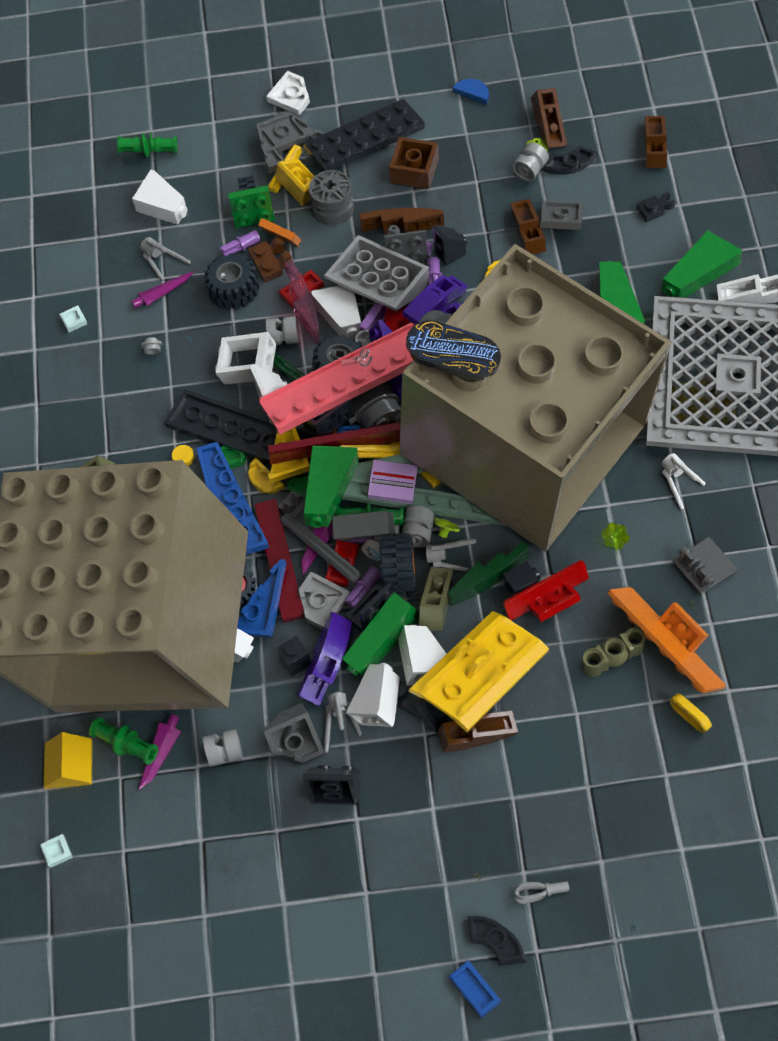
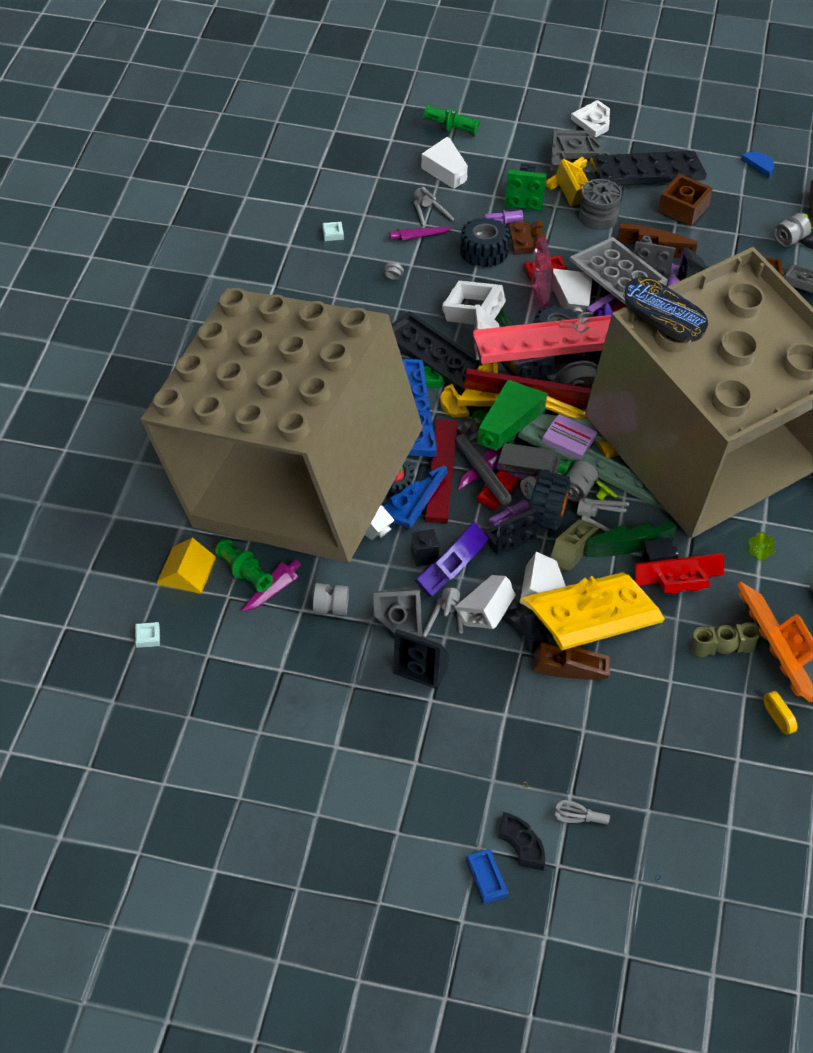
camera: 10 degrees right, 10 degrees down
orange tile [258,219,301,247] -> none
light grey wheel [266,316,299,345] -> none
light grey plate [299,572,350,630] -> none
green slope [342,592,420,676] -> none

